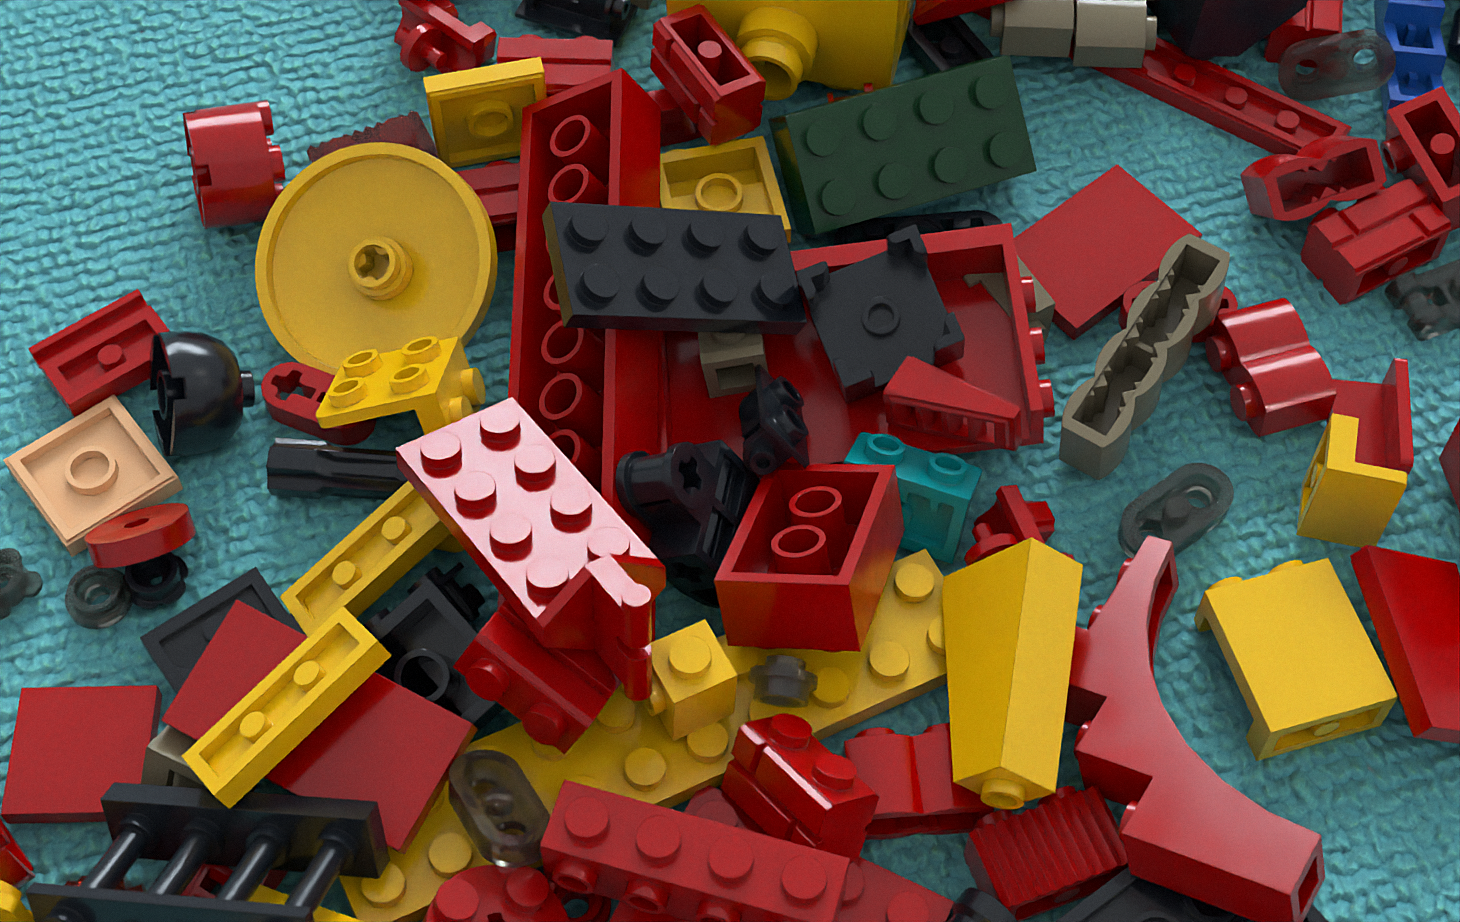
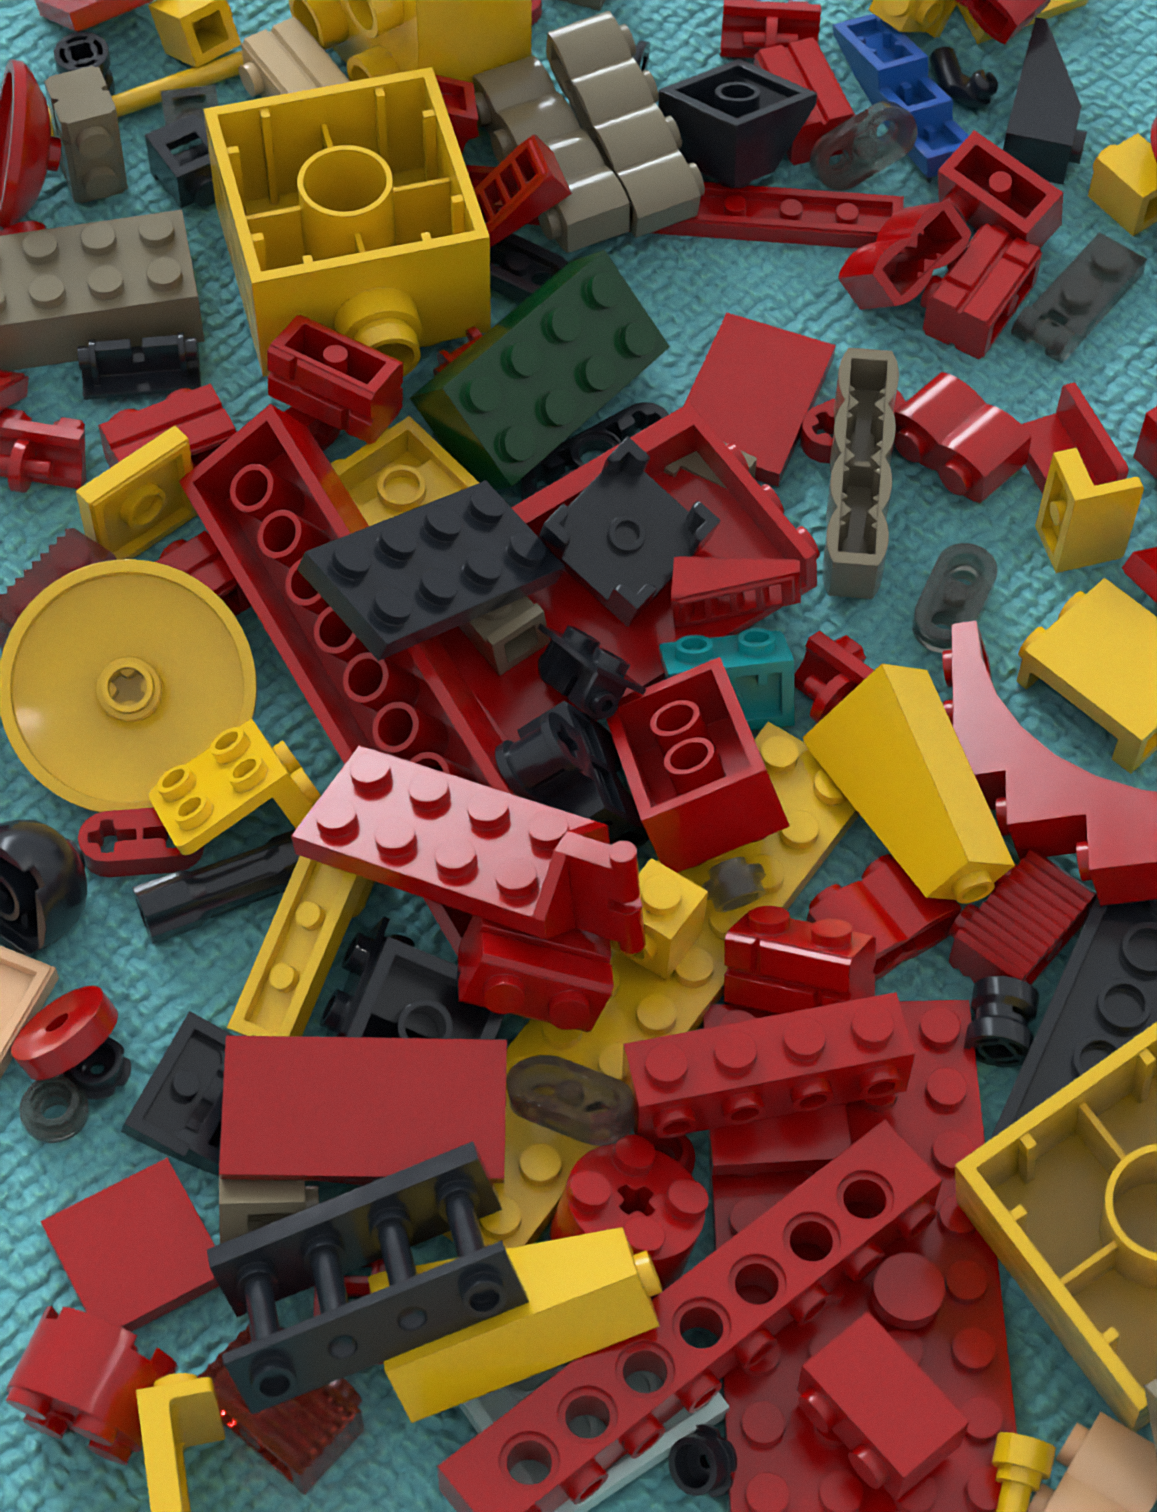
camera: 30 degrees left, 0 degrees up
yellow plate [181,605,392,809] -> none

